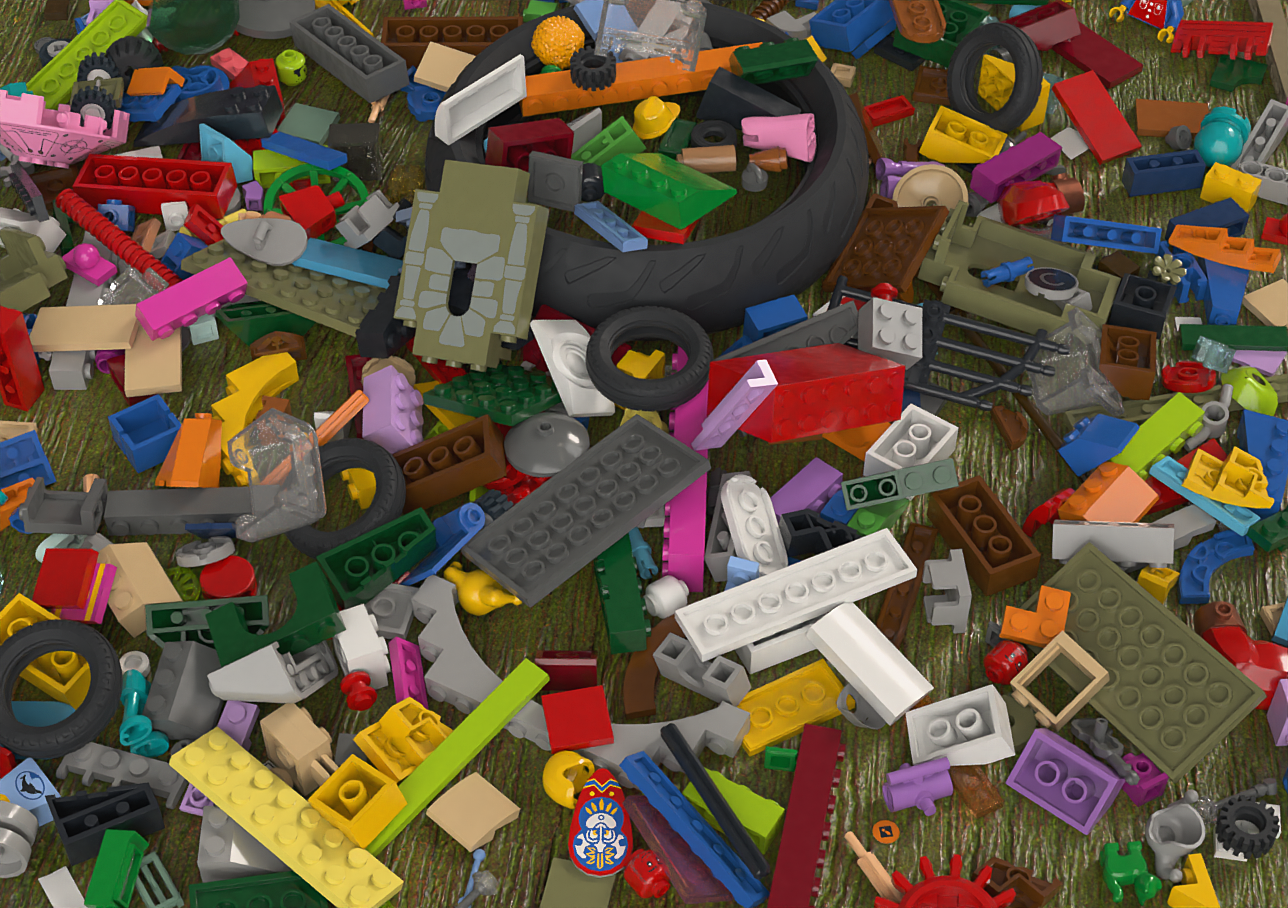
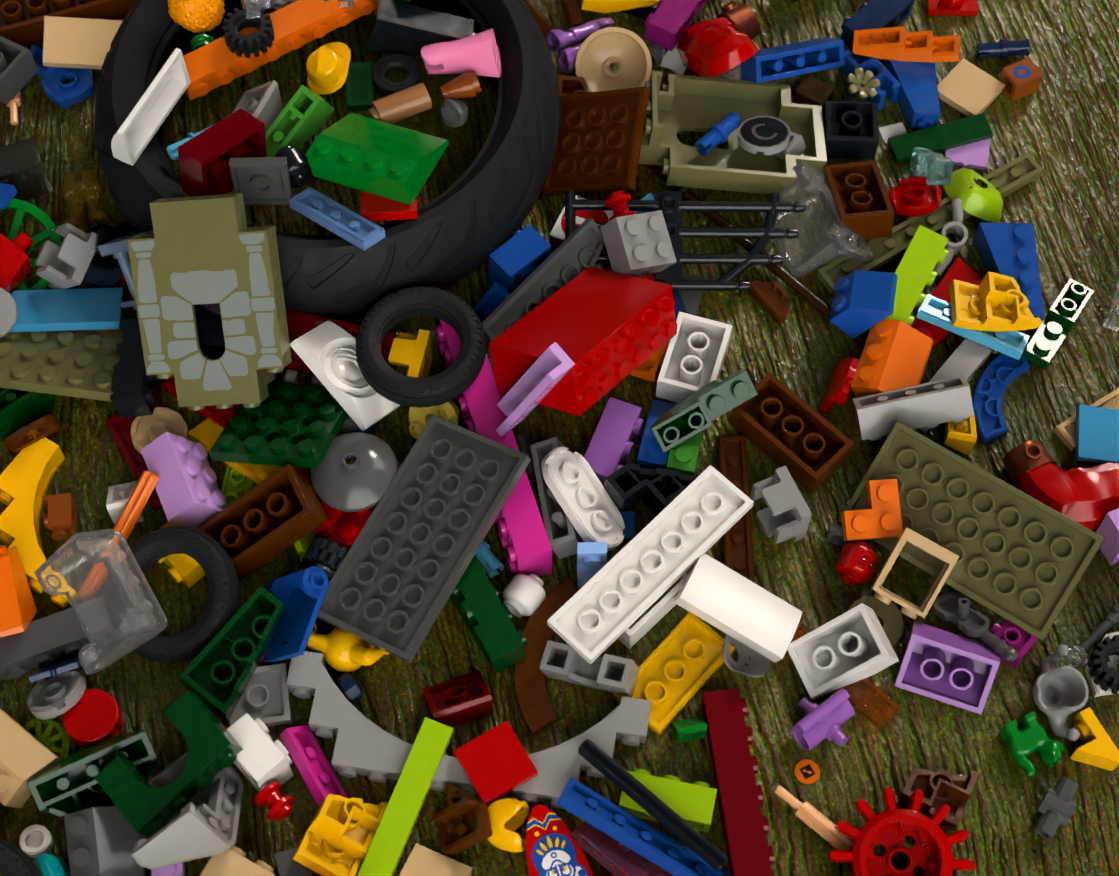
camera: 20 degrees left, 15 degrees up
none -> dark blue tile [335,673,363,704]
none -> reddish brown slope [432,783,492,857]

